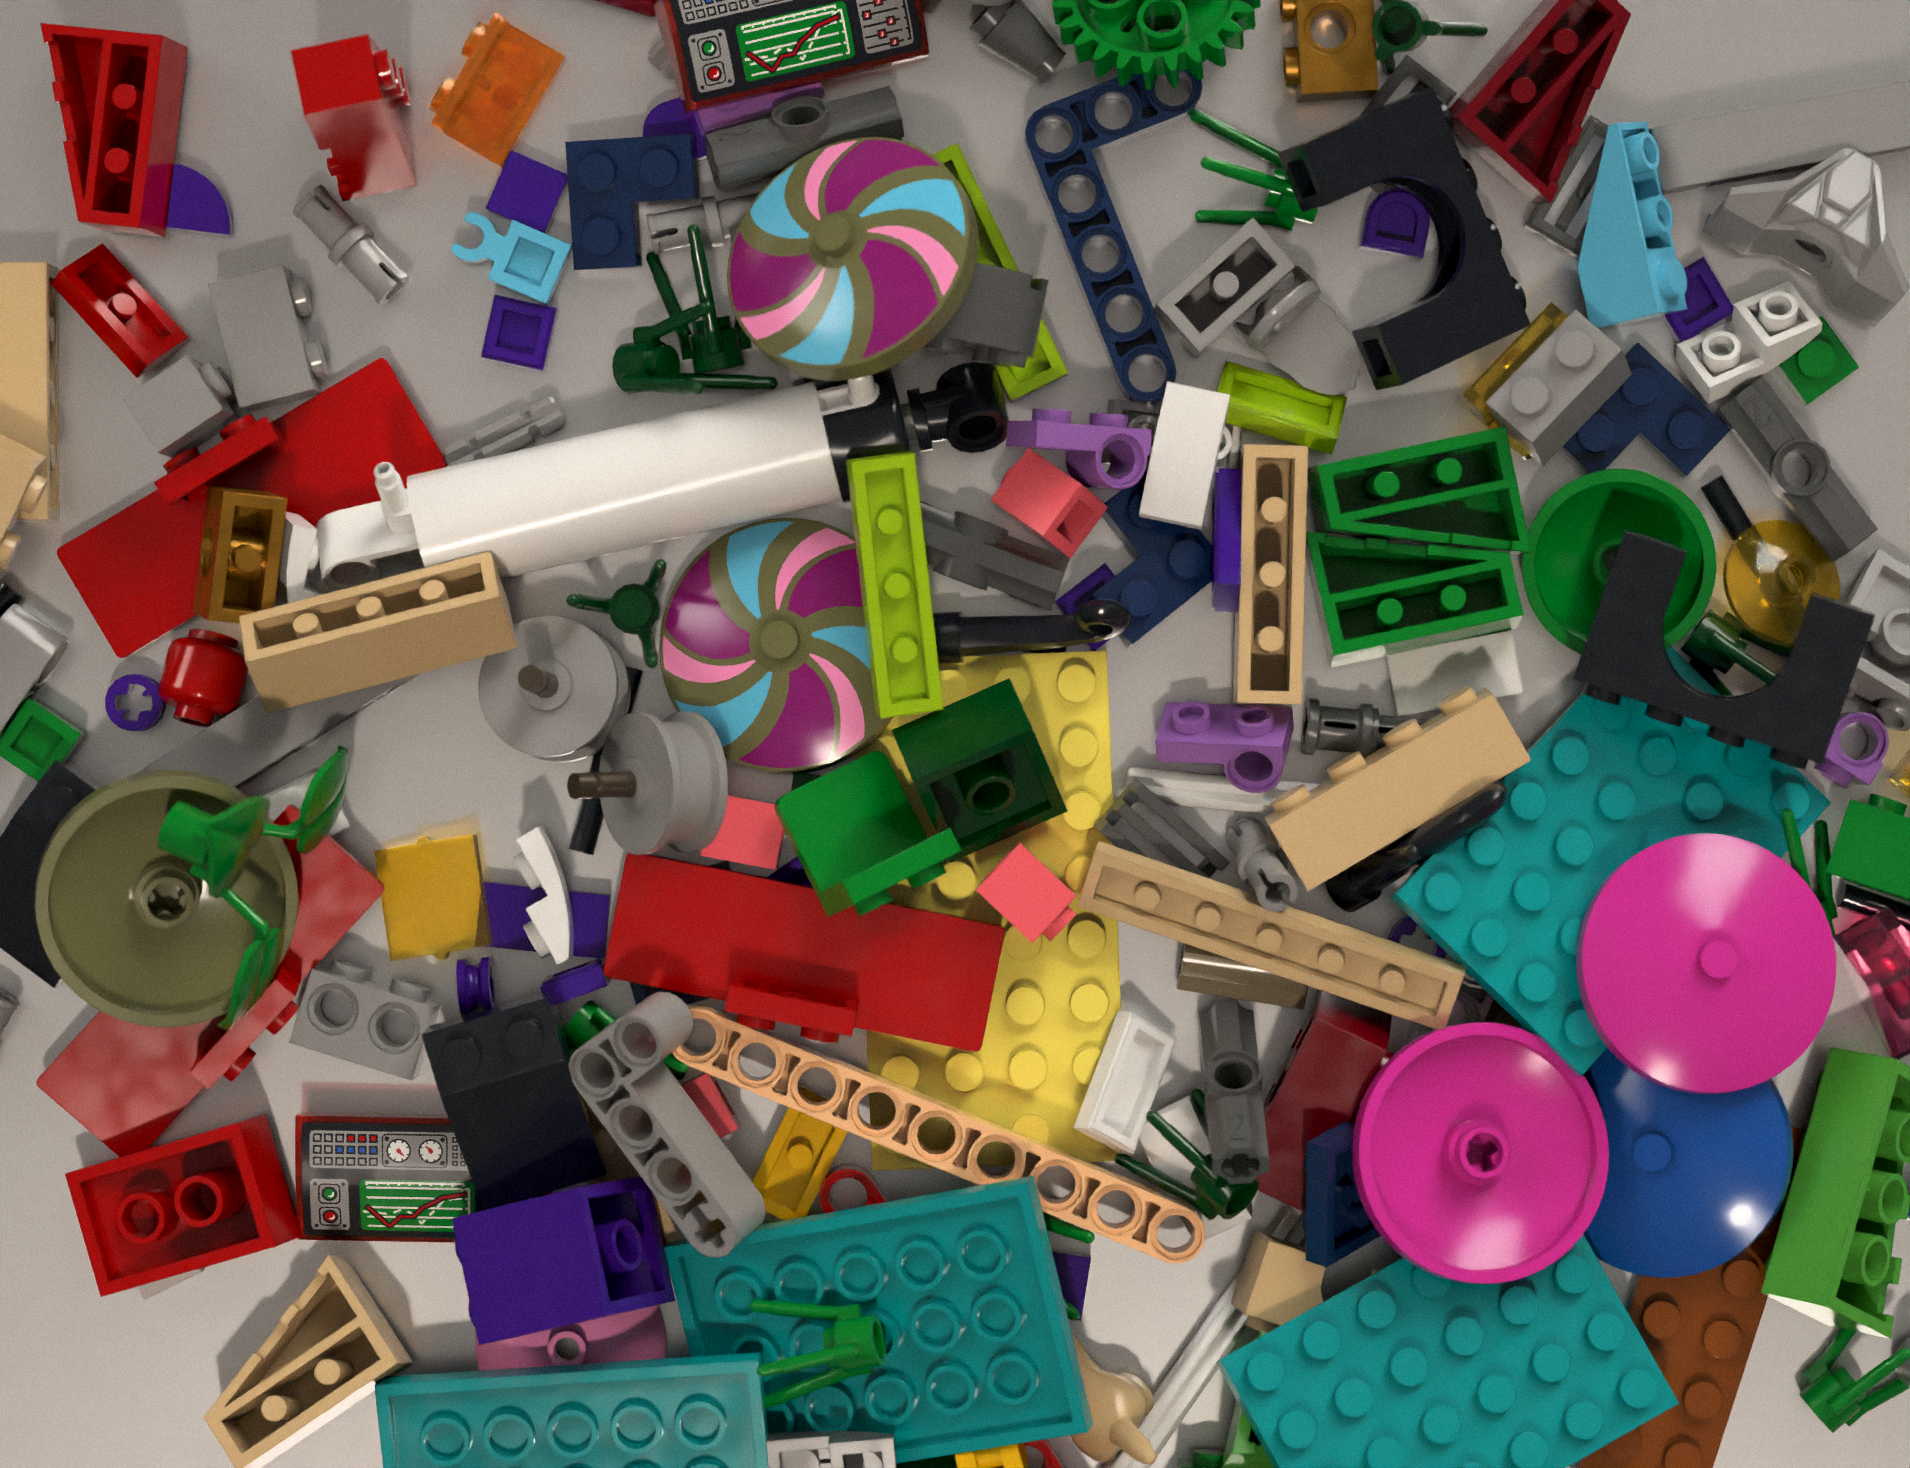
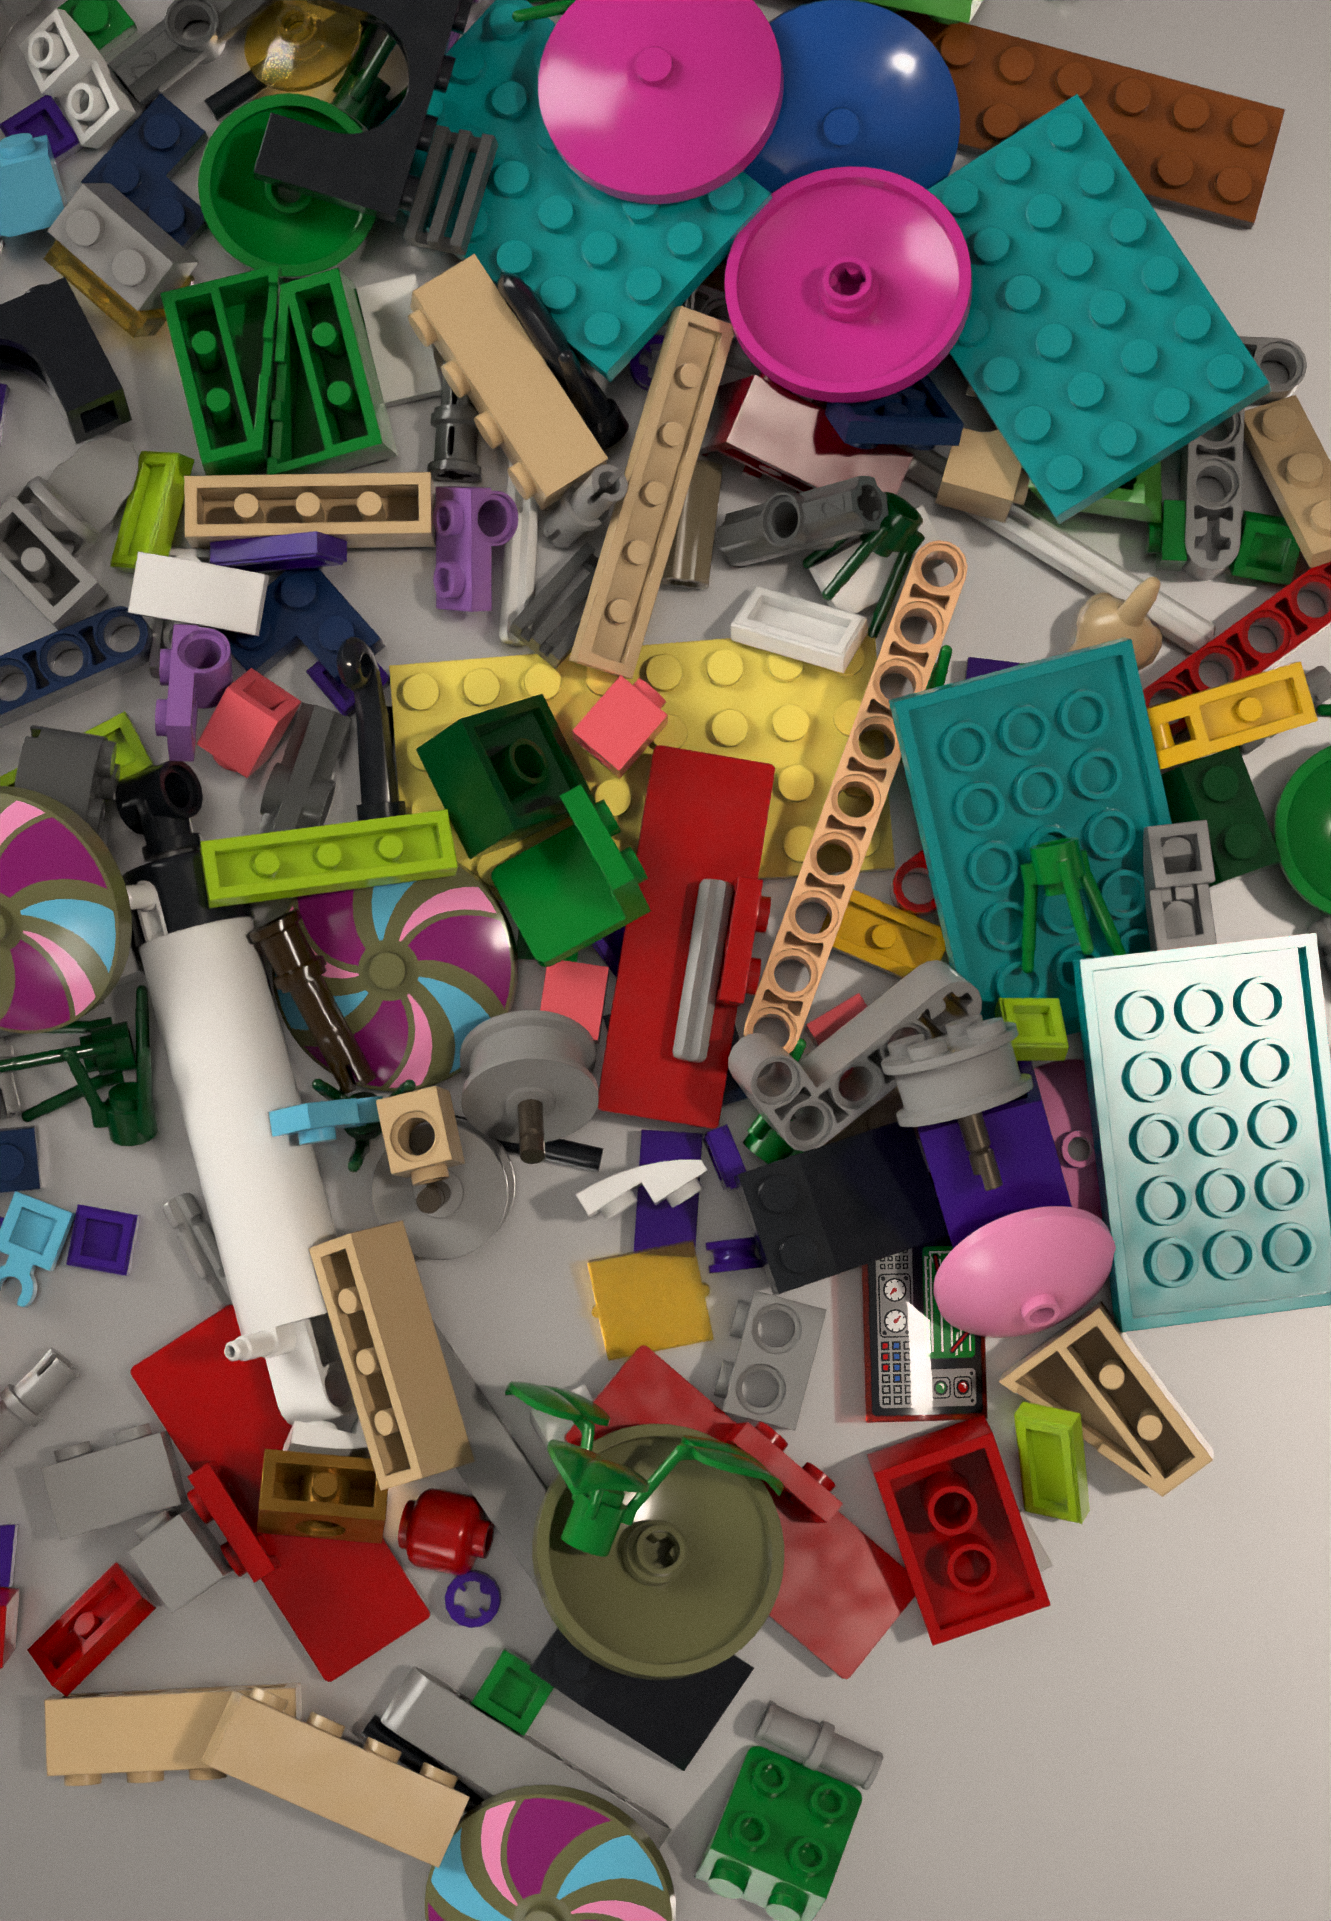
camera: 90 degrees left, 5 degrees down
none -> dark brown pin [248,909,377,1095]
none -> medium azure plate [269,1096,383,1145]
none -> tan brick [376,1086,465,1186]
none -> dark grey tile [403,125,498,256]
none -> light grey axle [673,879,733,1063]
none -> light grey wheel [881,1015,1034,1191]
none -> bright pink dish [933,1206,1116,1338]
none -> lime tile [994,998,1069,1061]
none -> lime tile [1014,1401,1090,1524]

